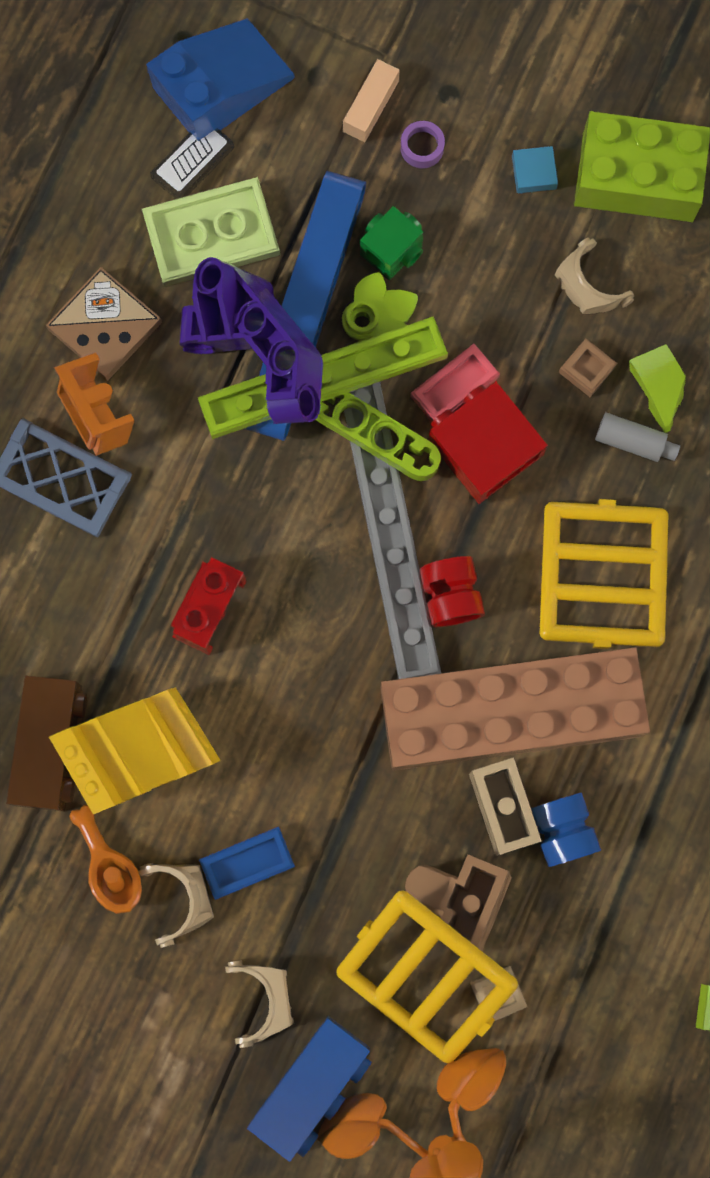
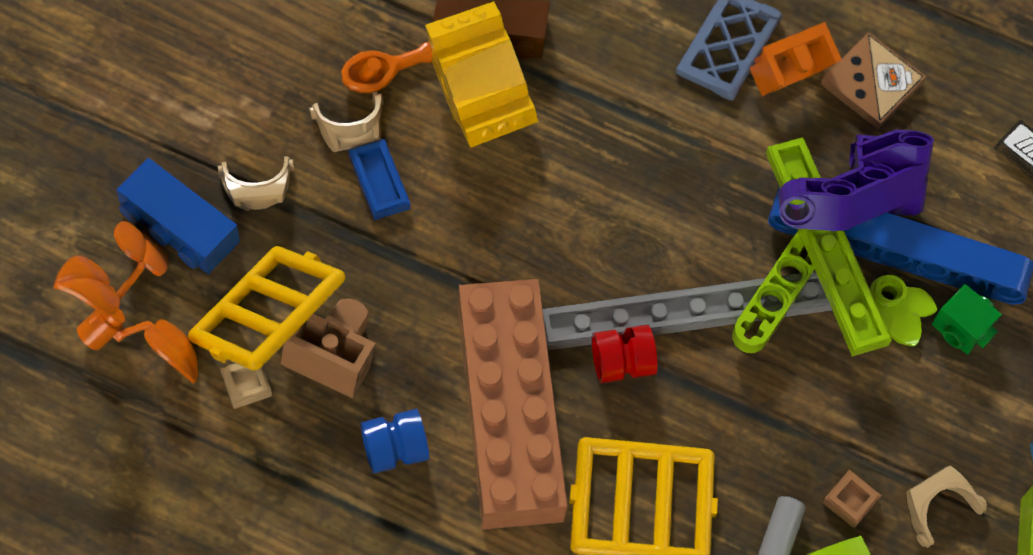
camera: 85 degrees right, 15 degrees down
yellowish green tile [142,177,280,287] -> none
red window [171,557,247,655] -> none
coral tile [410,344,500,422] -> none
red brick [428,381,548,504] -> none
tan brick [469,757,541,856] -> none

